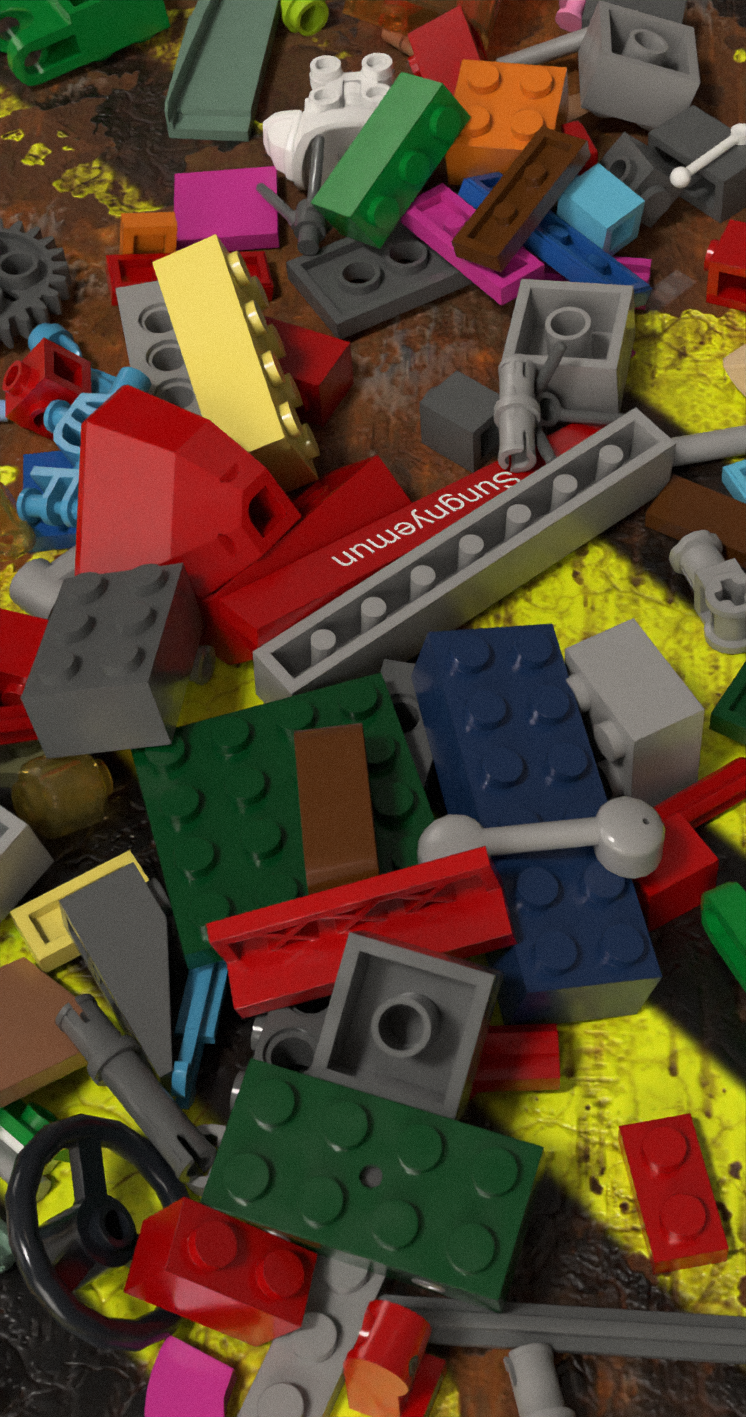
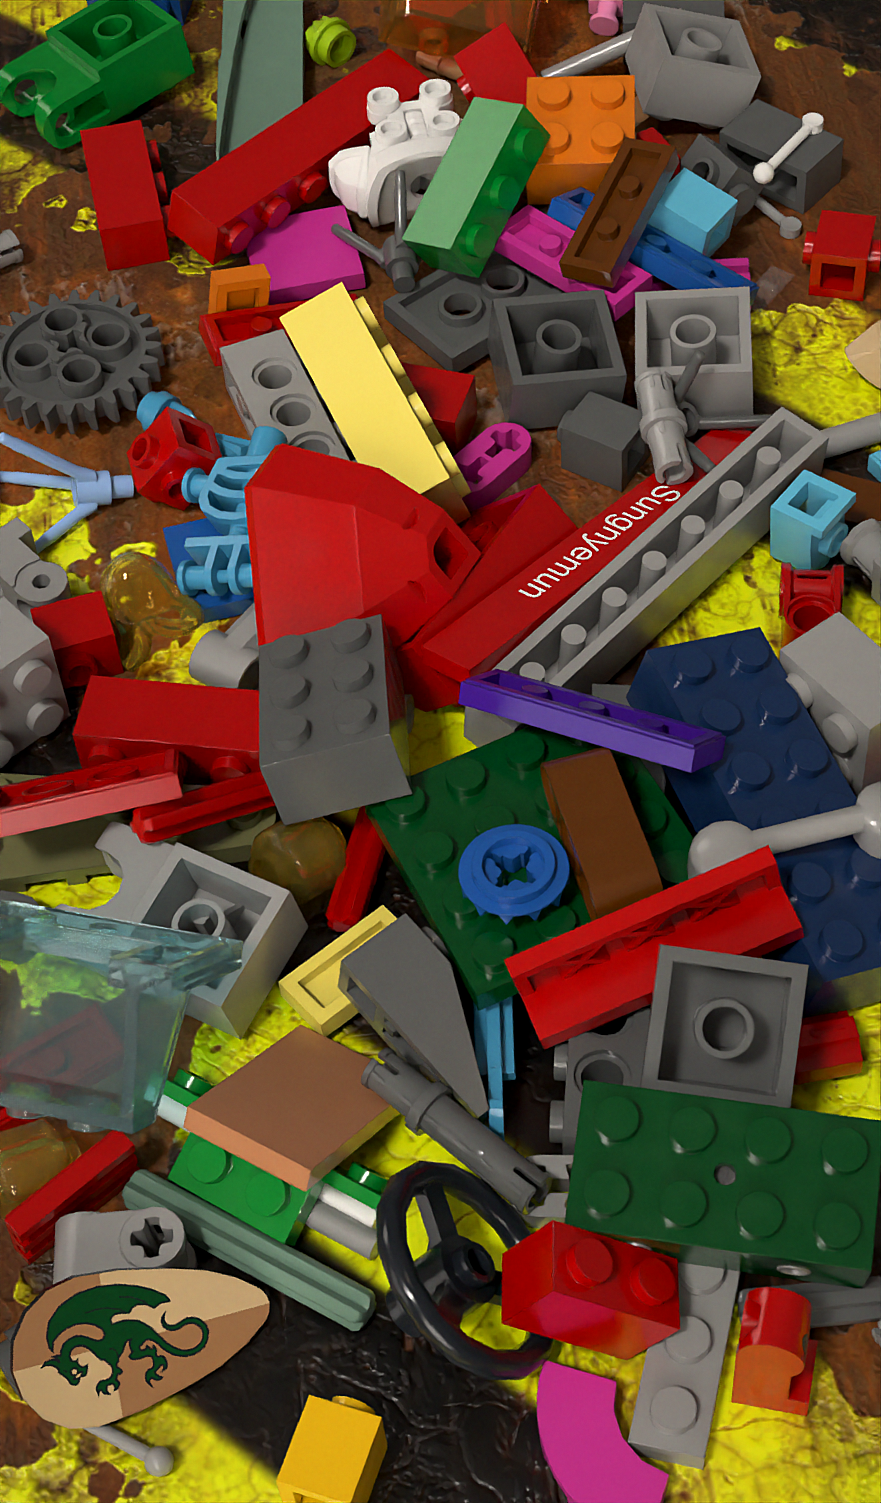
camera: 10 degrees left, 0 degrees up
none -> red brick [80,120,177,271]
none -> red brick [168,48,430,266]
none -> red axle [326,806,386,932]
none -> dark pink beam [453,422,532,513]
none -> dark purple tile [458,669,726,773]
none -> blue gear [458,824,570,925]
none -> dark grey brick [487,289,627,429]
none -> light grey hinge [754,195,802,239]
none -> medium azure brick [770,469,856,570]
none -> red piece [778,562,844,648]

